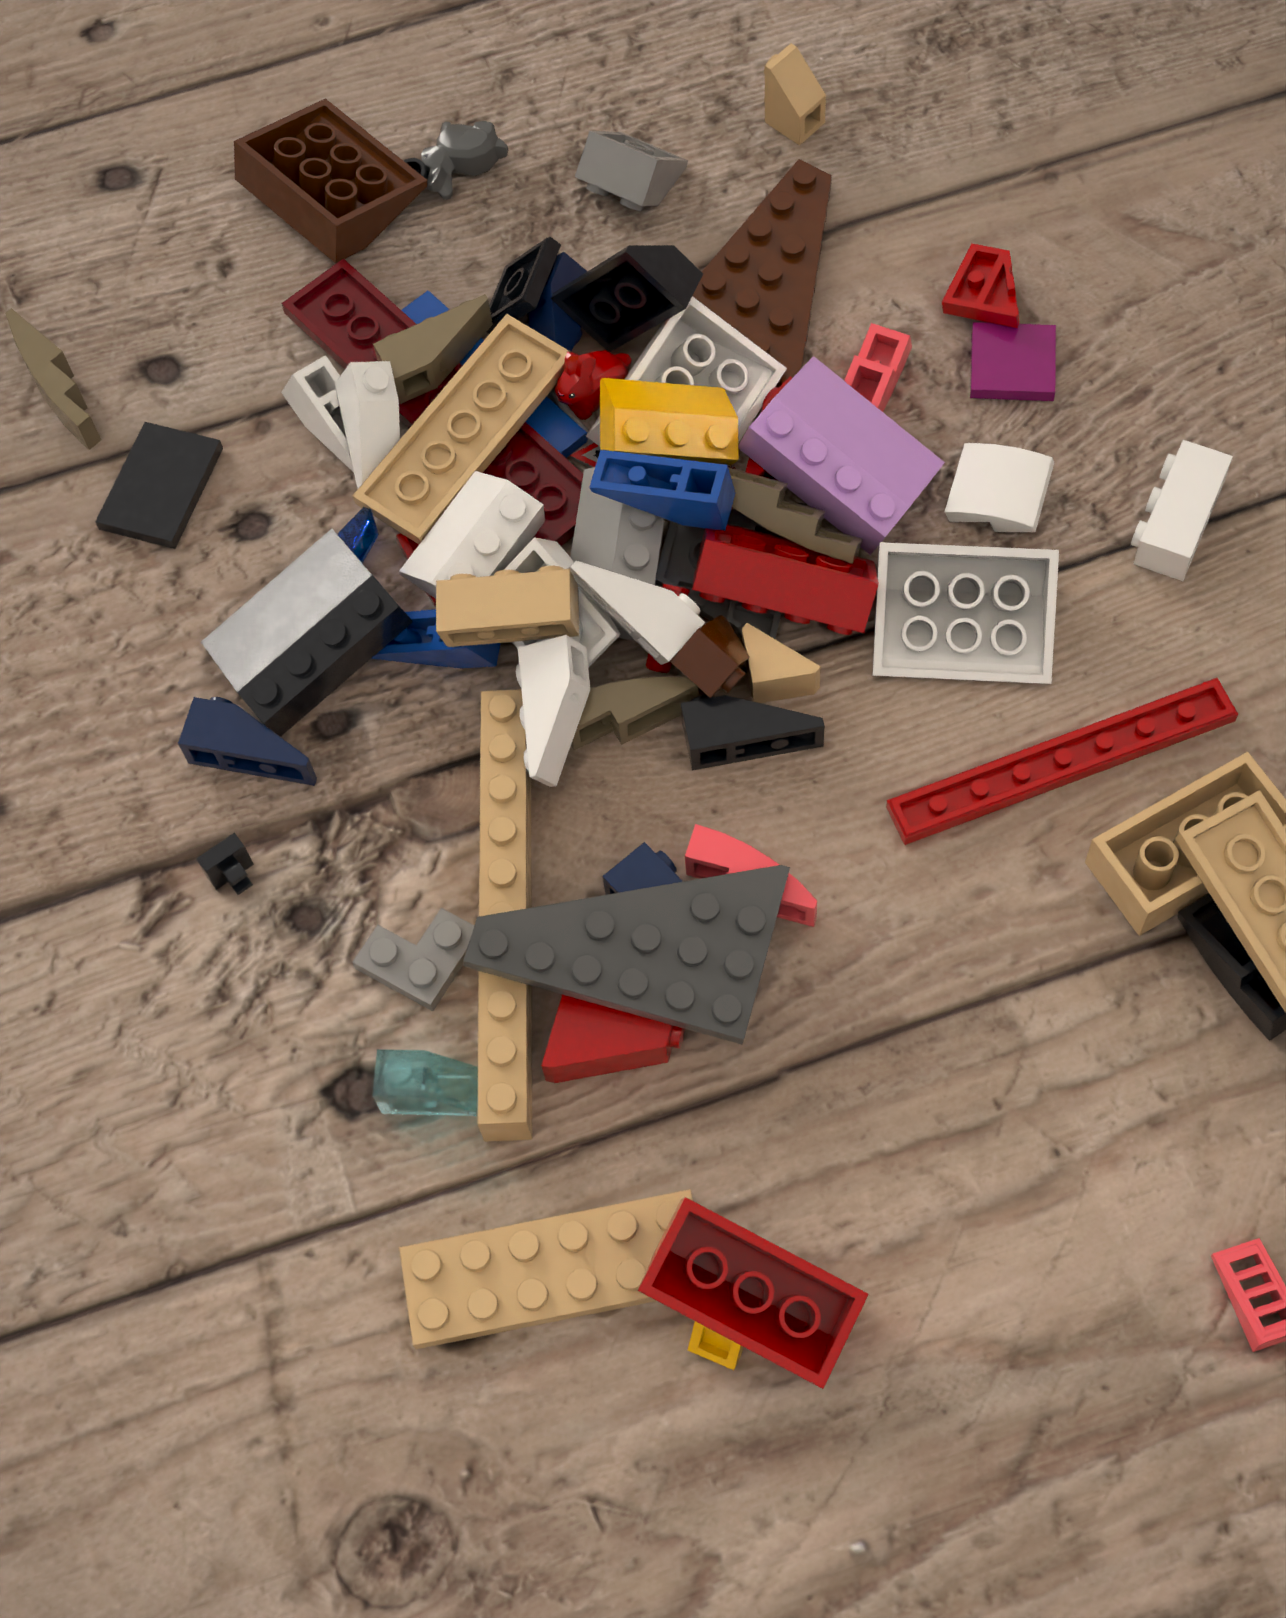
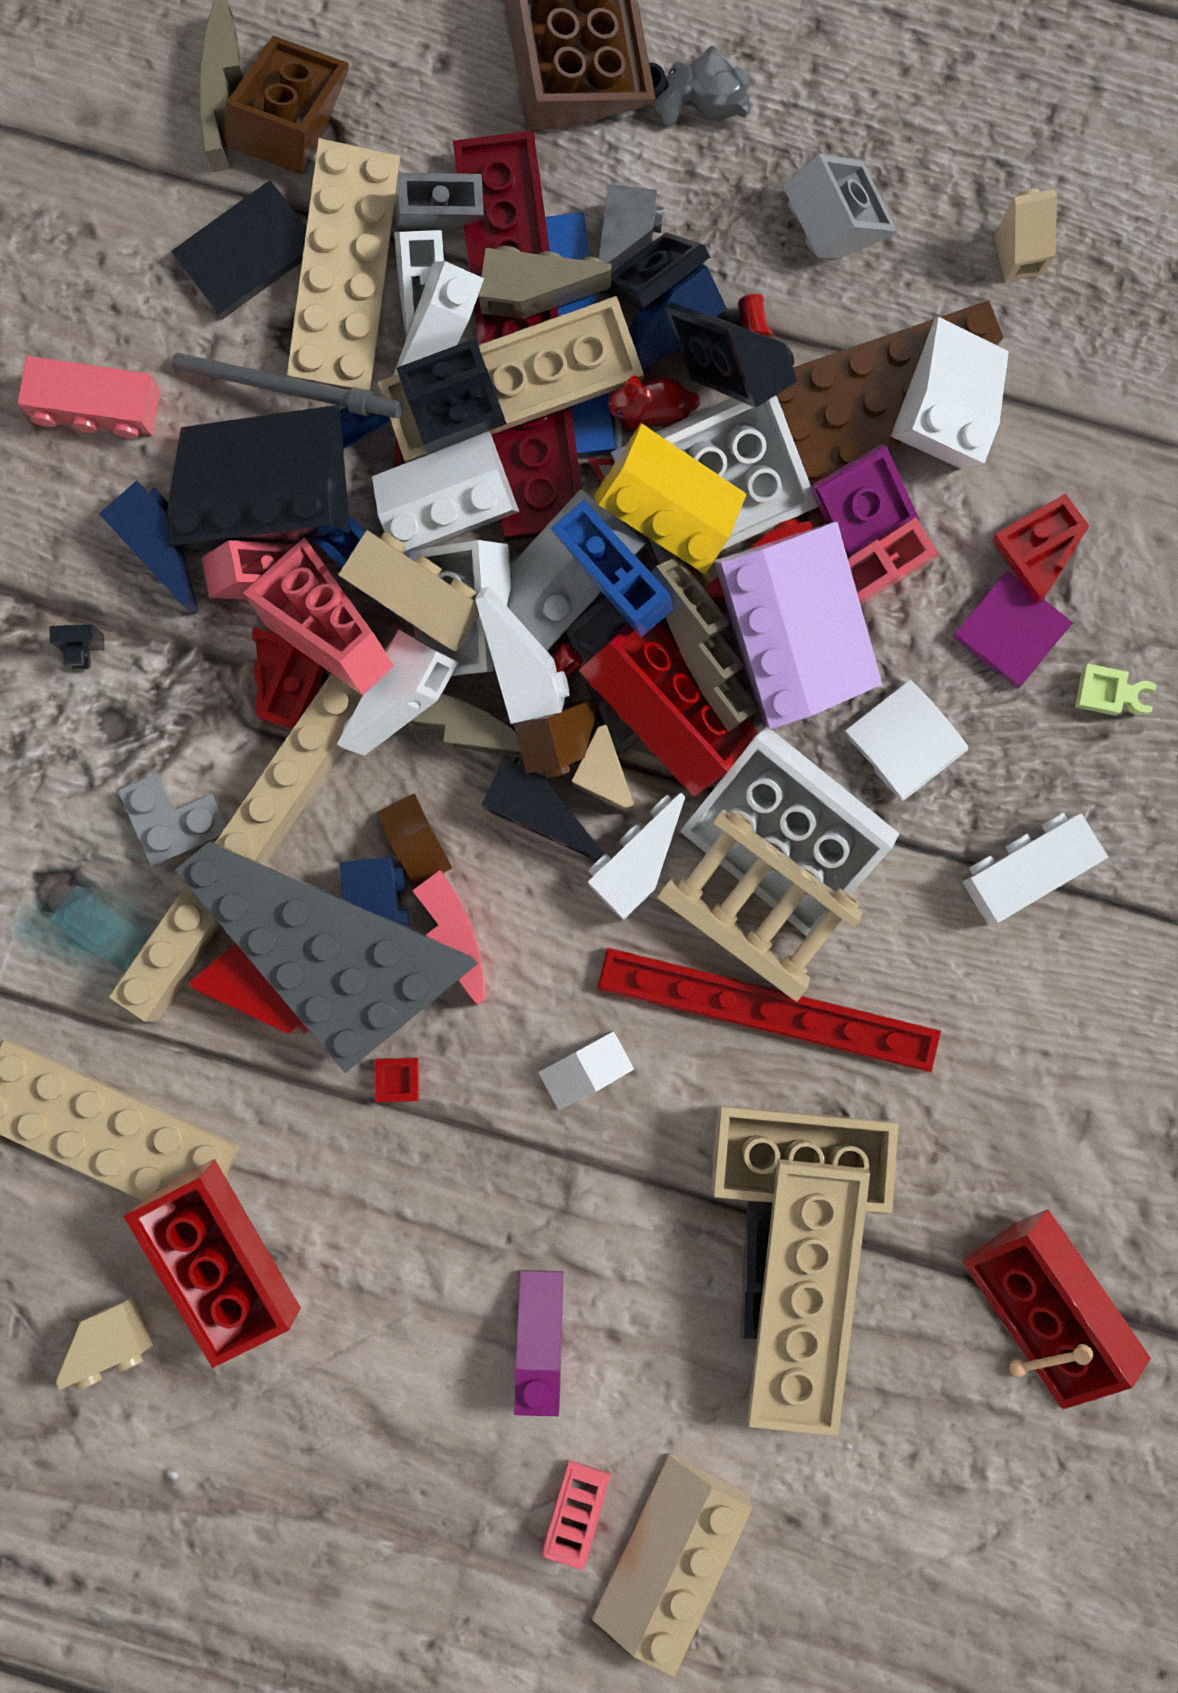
camera: 30 degrees right, 20 degrees up
none -> coral brick [17,356,161,439]
none -> tan slope [56,1296,153,1391]
none -> dark grey bar [172,353,403,419]
none -> coral slope [202,540,295,599]
none -> reddish brown slope [225,35,349,174]
none -> coral wedge [243,537,394,696]
none -> red wing [252,627,326,731]
none -> tan plate [287,138,400,391]
none -> red tile [375,1057,420,1102]
none -> reddish brown slope [377,793,453,888]
none -> flat silver slope [395,172,484,233]
none -> black slope [396,338,507,454]
none -> magenta slope [514,1270,564,1417]
none -> white slope [538,1031,634,1110]
none -> white slope [588,793,685,921]
none -> flat silver slope [599,184,664,273]
none -> tan fence [657,809,862,1002]
none -> magenta tile [809,444,920,559]
none -> white slope [891,317,1009,469]
none -> yellowish green plate [1075,663,1157,716]

